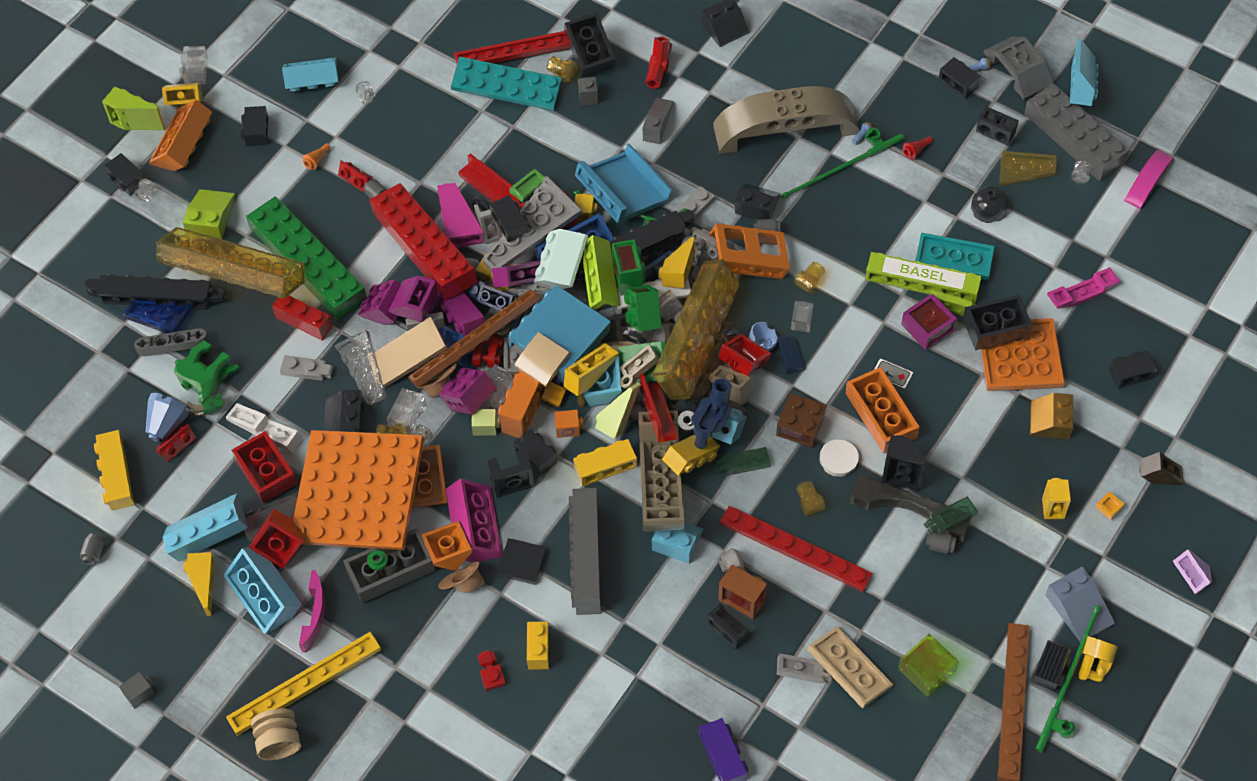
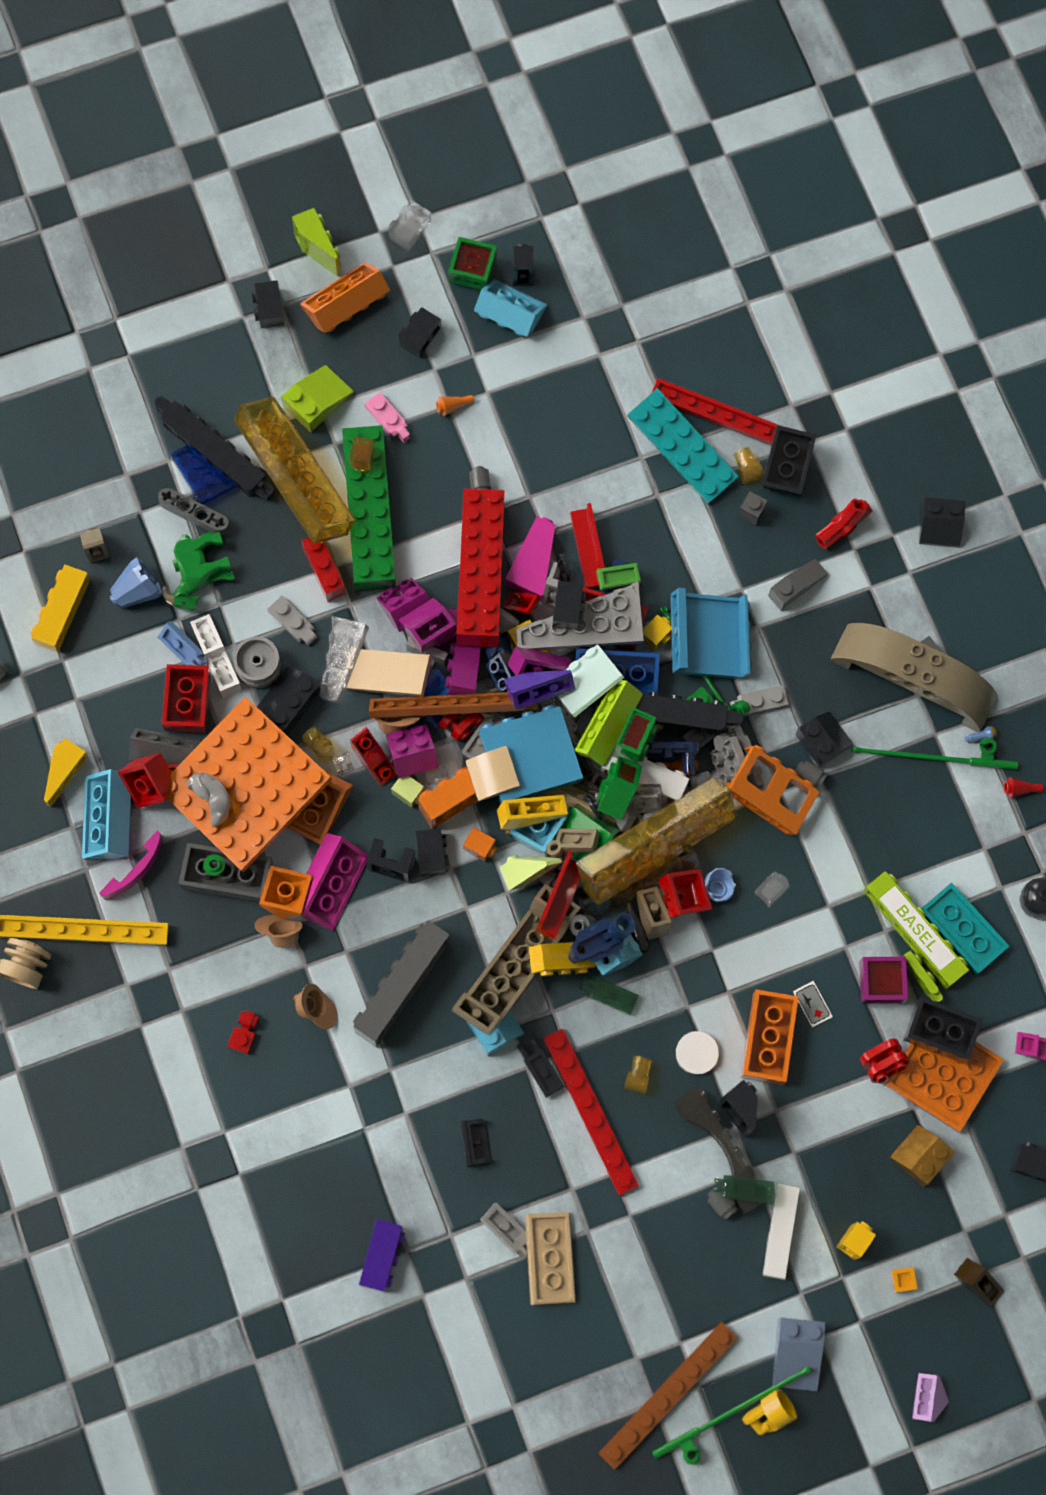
camera: 30 degrees right, 15 degrees up
clear wheel [134,179,157,202] -> none
red hinge [156,424,197,463] -> none
yellow brick [162,83,203,105] -> none
medium azure slope [163,493,249,562] -> none
red hinge [338,160,374,192] -> none
clear wheel [356,81,375,104] -> none
clear brick [387,388,427,435] -> none
black tile [497,538,547,585] -> none
yellow brick [527,622,549,670] -> none
light orange plate [540,382,566,407] -> none
yellow brick [573,439,637,487] -> none
yellow slope [659,237,696,288] -> none
dark orange piece [718,564,767,619] -> none
light grey cone [719,548,744,572] -> none
reddish brown piece [776,393,827,448] -> none
dark blue slope [777,336,805,374] -> none
clear yellow piece [794,262,825,294] -> none
clear neon green piece [898,634,959,697] -> none
black brick [1031,640,1072,691] -> none
none -> dark tan slope [80,528,110,563]
none -> medium blue hinge [157,621,207,666]
none -> light grey animal [187,772,231,827]
none -> light grey wheel [233,636,281,689]
none -> medium nougat piece [293,983,337,1030]
none -> clear orange brick [349,437,375,471]
none -> red slope [350,727,397,786]
none -> bright pink hinge [364,392,410,443]
none -> piece [448,236,497,290]
none -> red slope [501,591,540,614]
none -> dark purple slope [504,670,575,710]
none -> black brick [513,244,534,286]
none -> black hinge [516,1036,564,1098]
none -> white slope [763,1184,800,1280]
none -> red brick [860,1038,910,1084]

